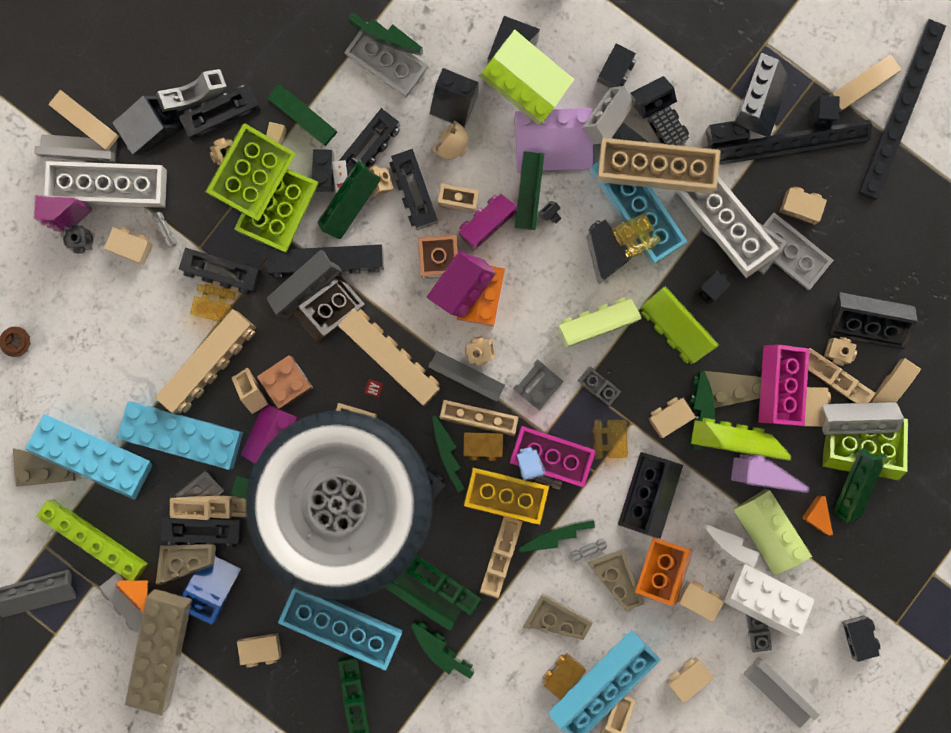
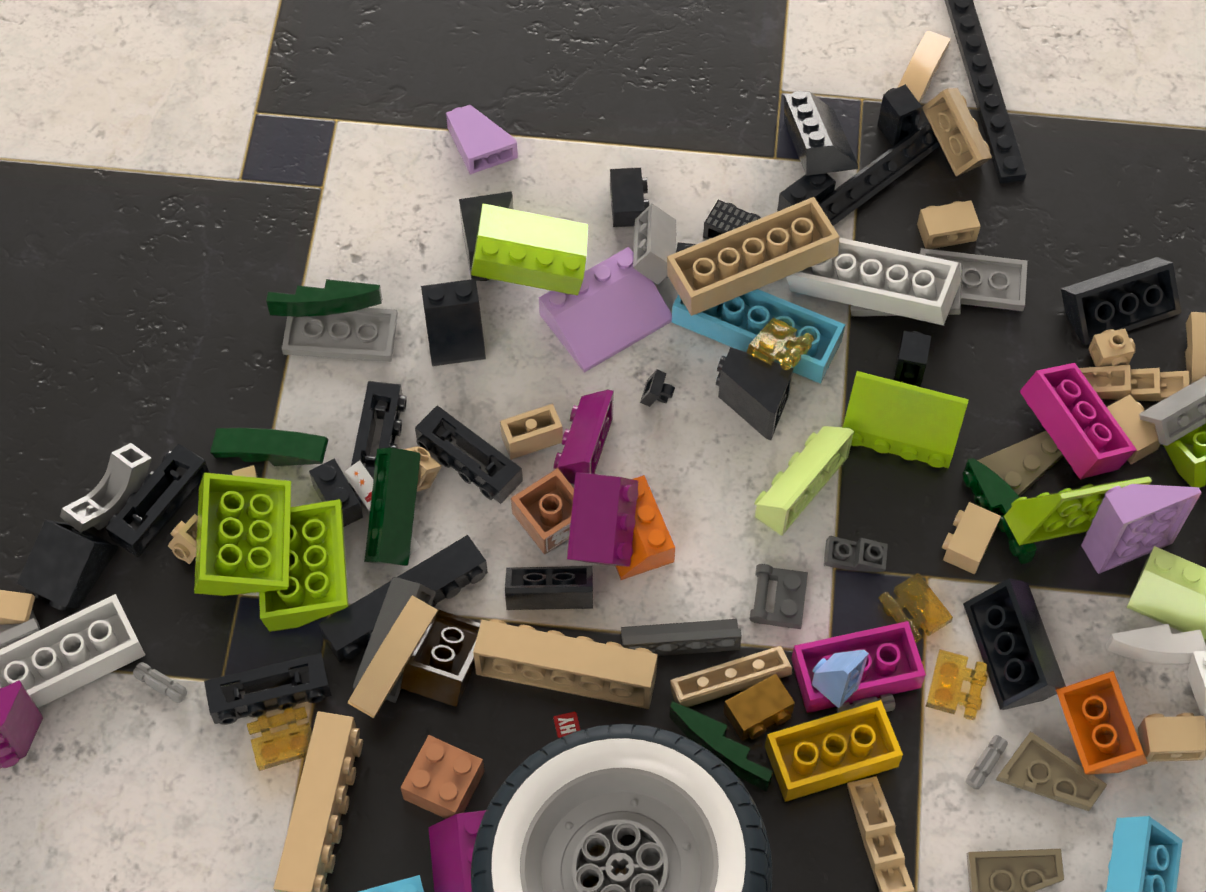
camera: 30 degrees left, 25 degrees down
black brick [63,225,93,254] -> none
tan brick [104,226,153,265] -> none
tan slope [232,368,268,414] -> none
tan cylinder [432,121,469,160] -> none
tan brick [465,336,496,365] -> none
dark green panel [514,151,544,230] -> none
dark green slope [519,519,595,552] -> none
black brick [630,76,677,119] -> none
none -> tan slope [348,595,438,718]
none -> black slope [505,566,593,610]
none -> tan slope [922,88,992,176]
none -> clear yellow plate [925,649,988,720]

